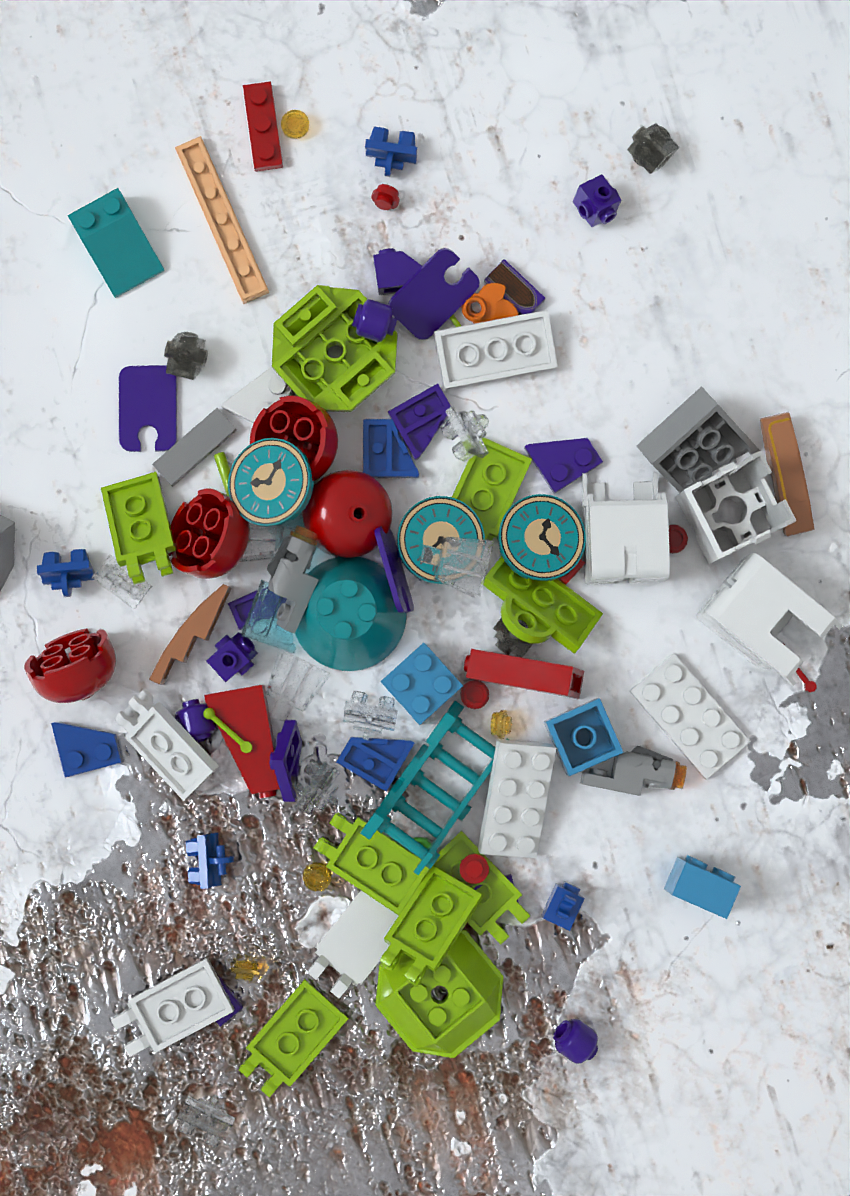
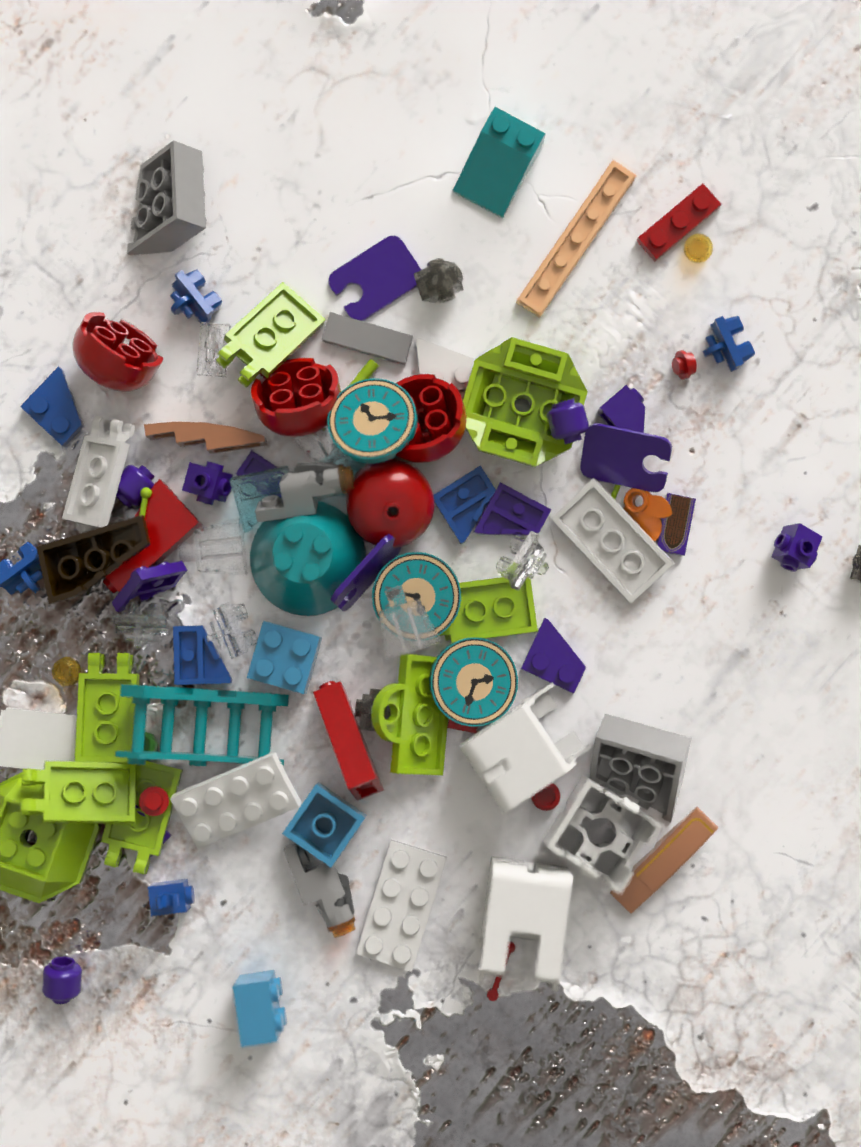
camera: 60 degrees right, 0 degrees up
red plate [460,680,489,709] -> none
clear yellow plate [491,710,512,739] -> none
none -> dark brown wedge [37,515,151,604]

